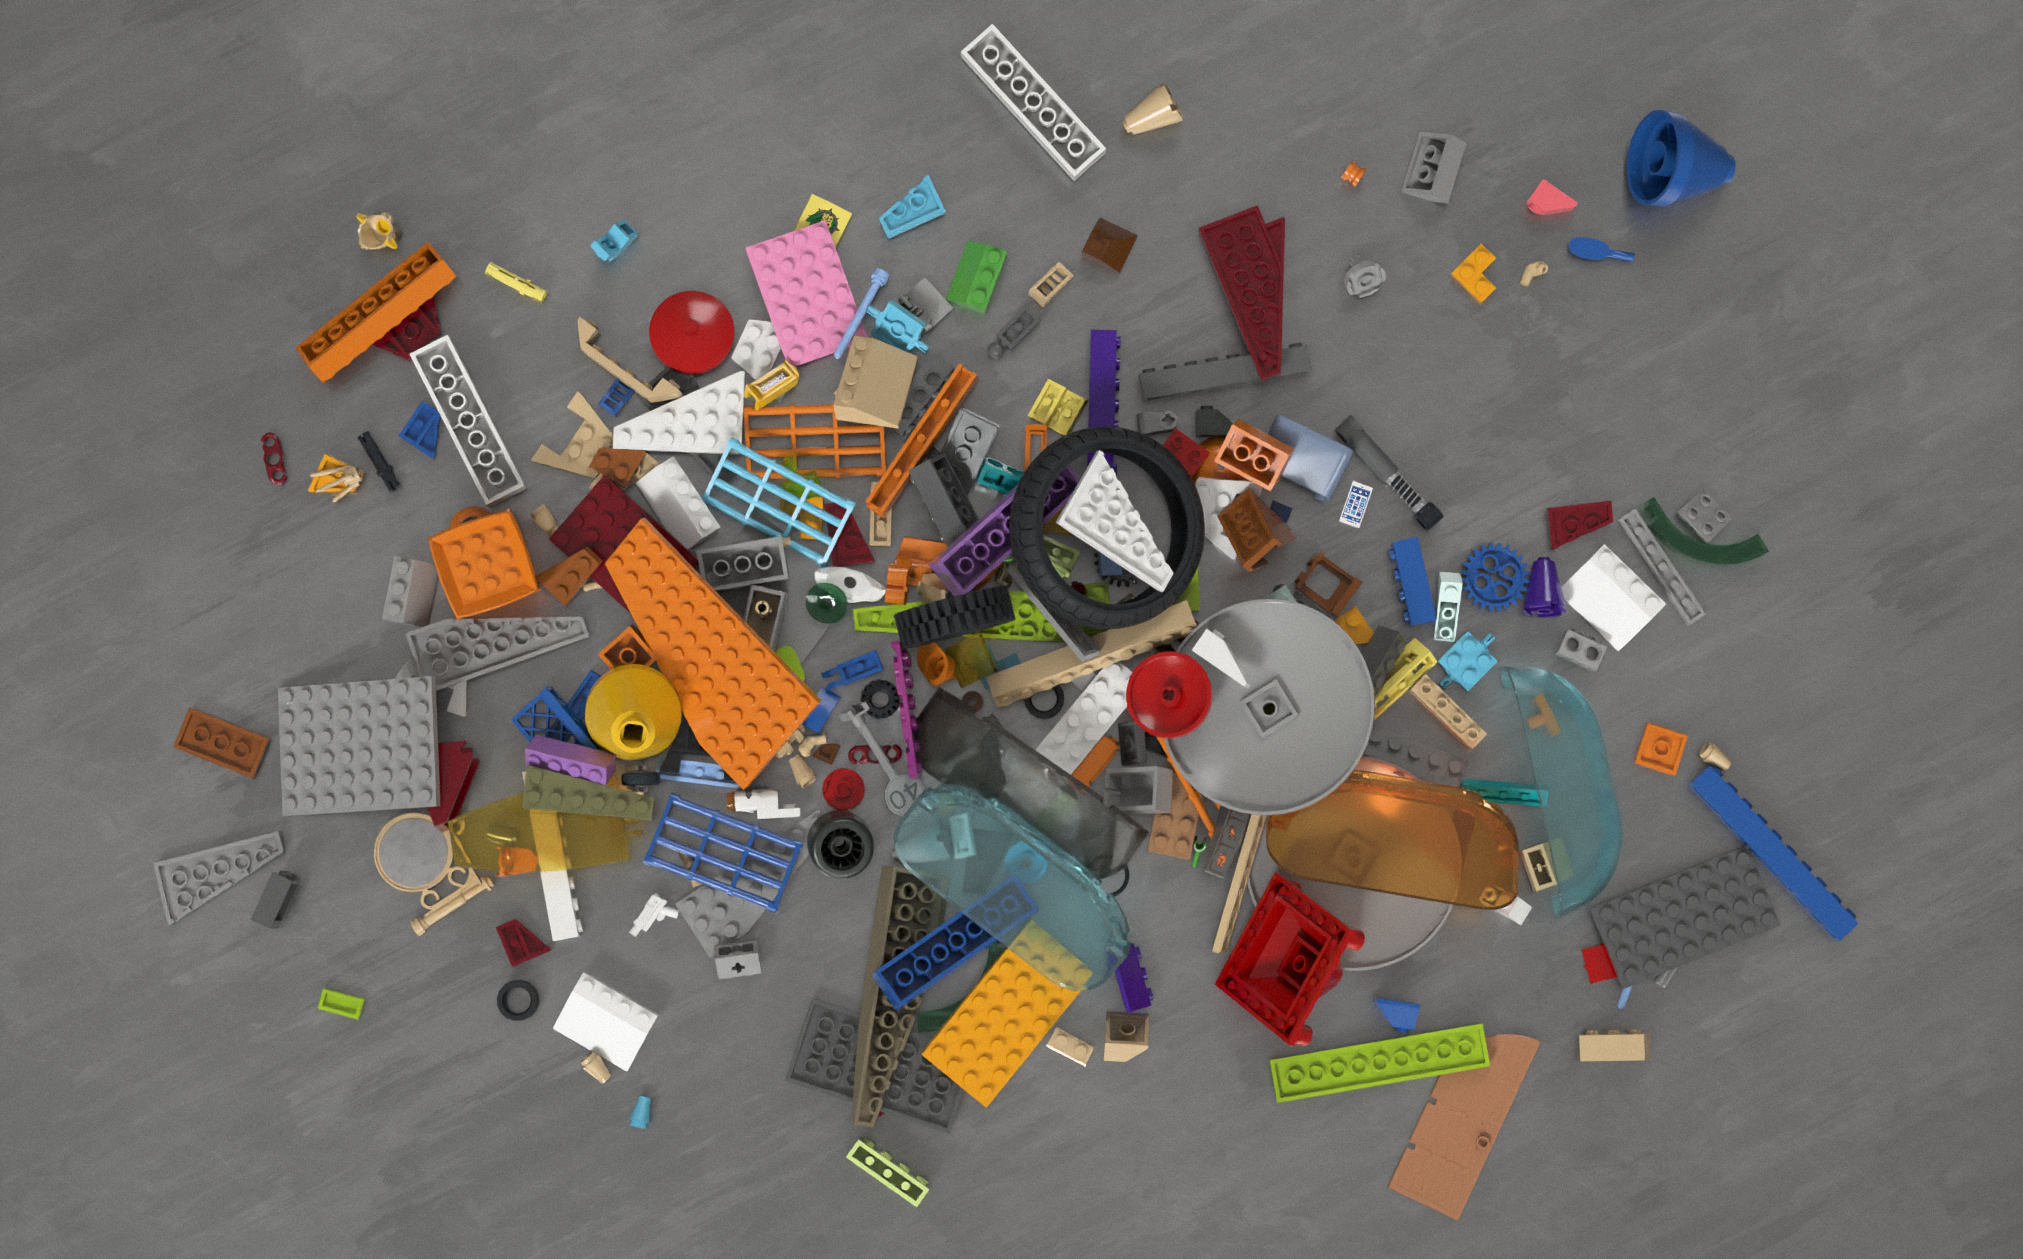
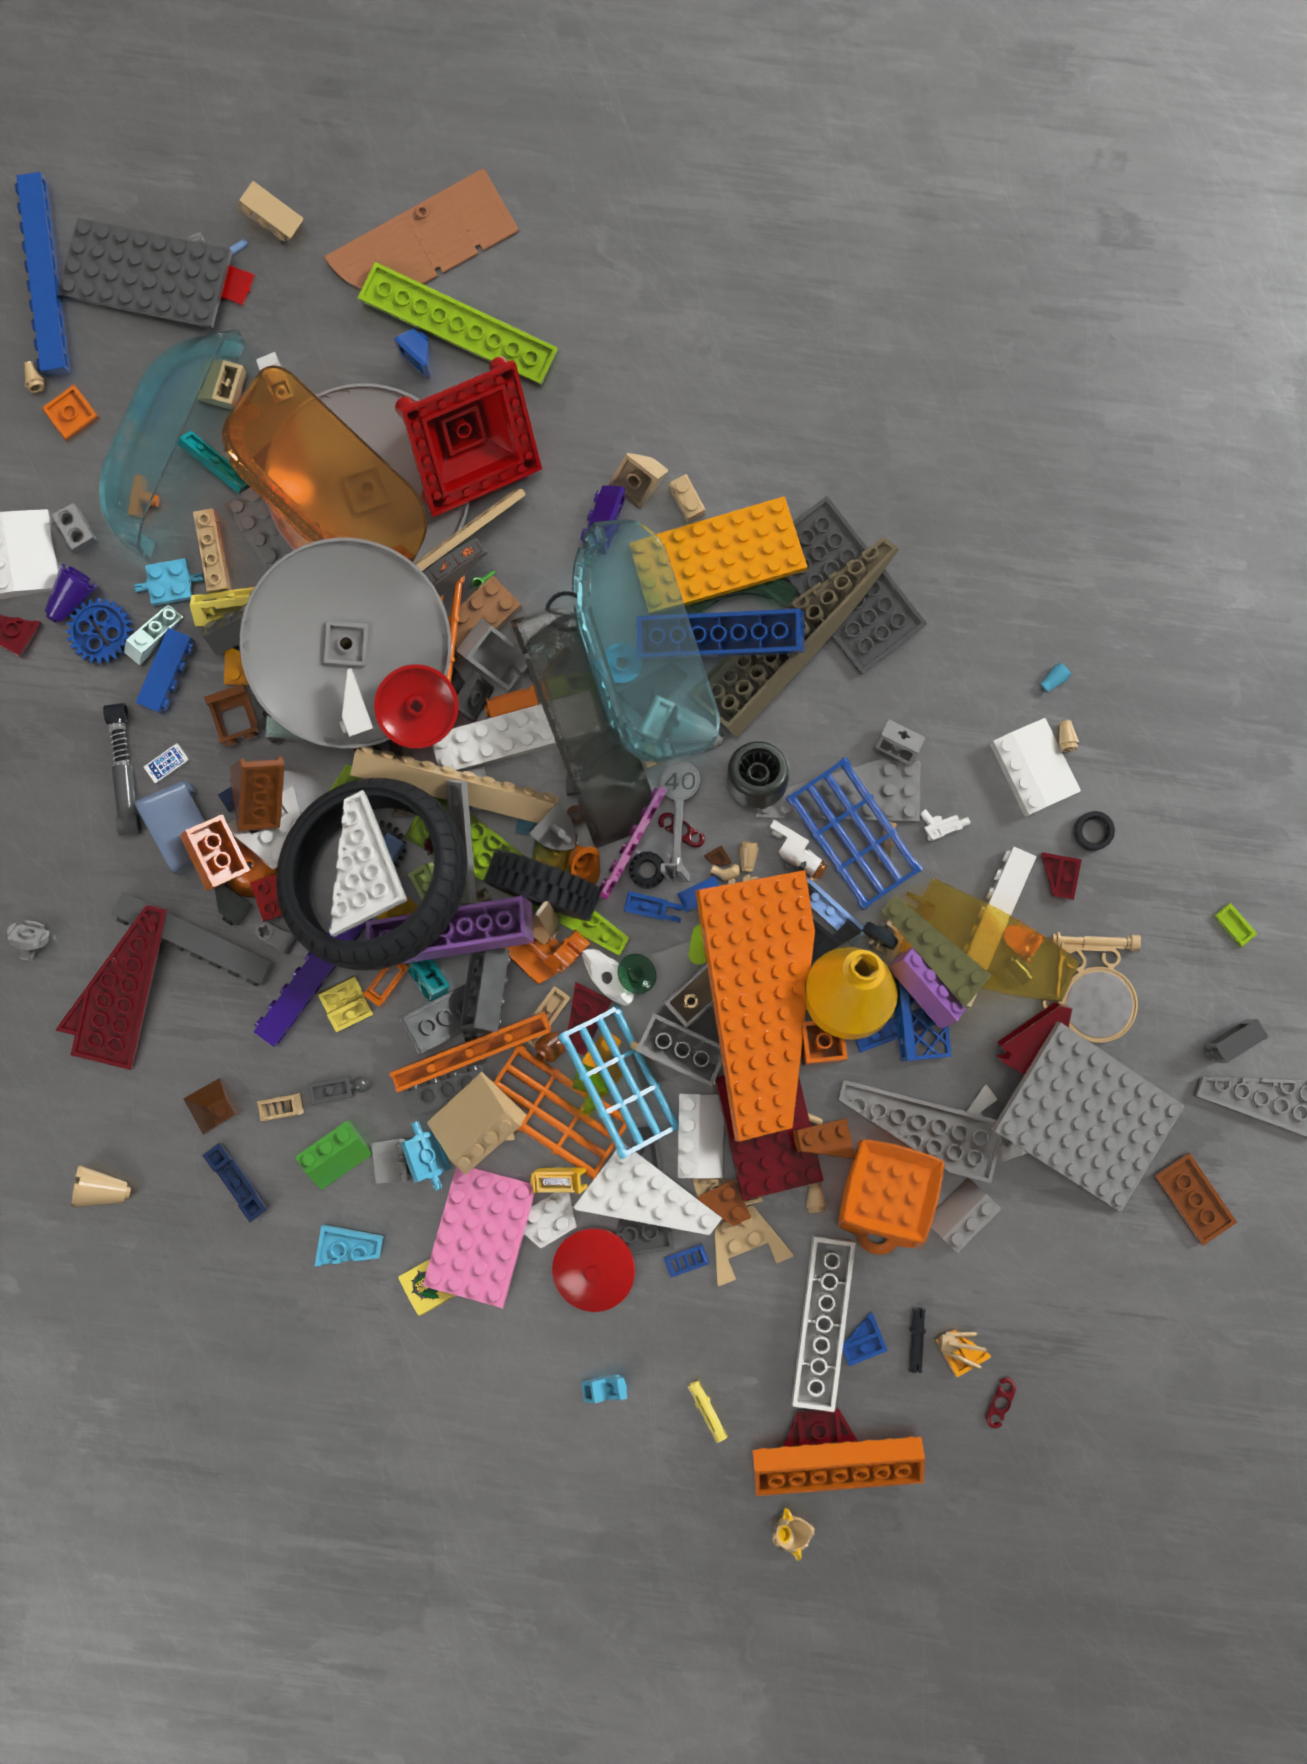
camera: 145 degrees left, 0 degrees up
tan slope [577,317,683,403] -> none
red tile [822,768,865,811] -> none
light blue piece [834,268,890,359] -> none
yellowish green brick [846,1138,930,1207] -> none
white brick [961,24,1106,181] -> none
black tyre [1024,685,1064,719] -> none
none -> dark blue slope [202,1143,267,1223]
none -> light grey shield [529,803,576,850]
none -> dark orange head [535,1032,565,1062]

